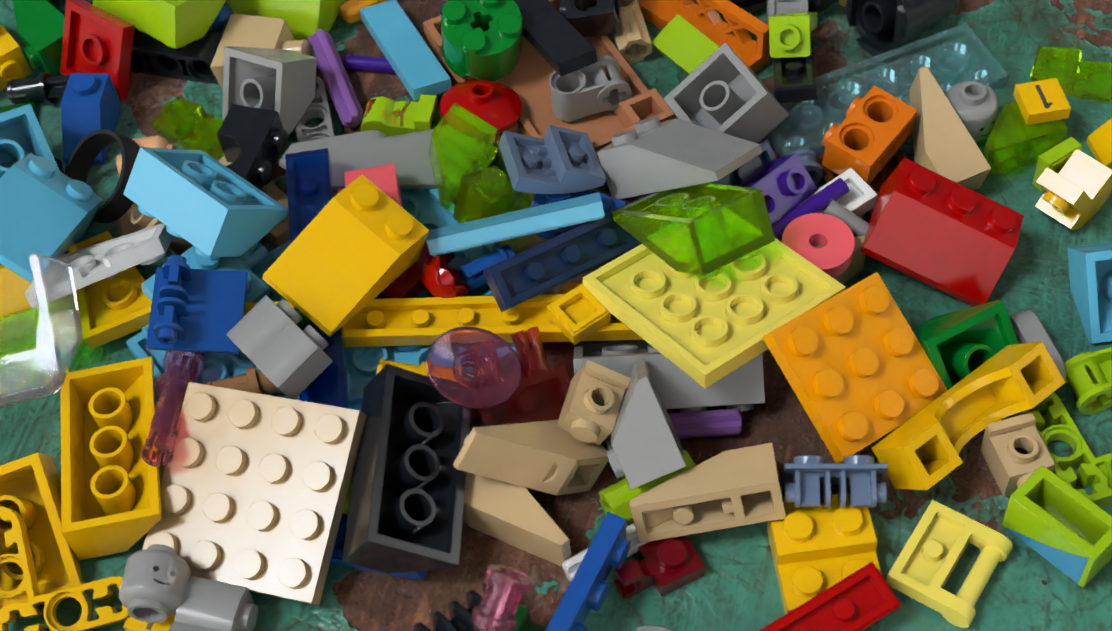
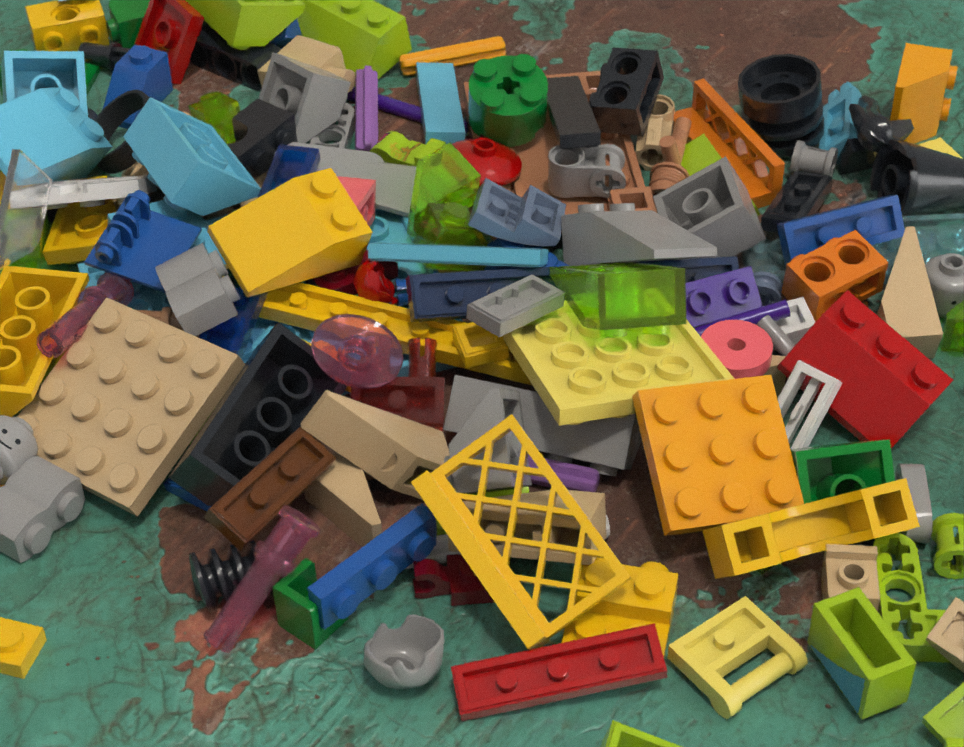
camera: 15 degrees right, 10 degrees down
tan brick [556,359,631,446] -> none
lime bracket [769,12,818,58] -> none
sand blue hinge [780,455,887,508] -> none
none -> reddish brown tile [204,426,336,551]
none -> yellow fence [411,414,632,650]
none -> light grey plate [467,275,565,337]
none -> nougat piece [649,117,691,196]
none -> blue plate [777,195,905,266]
none -> white tile [778,360,843,449]

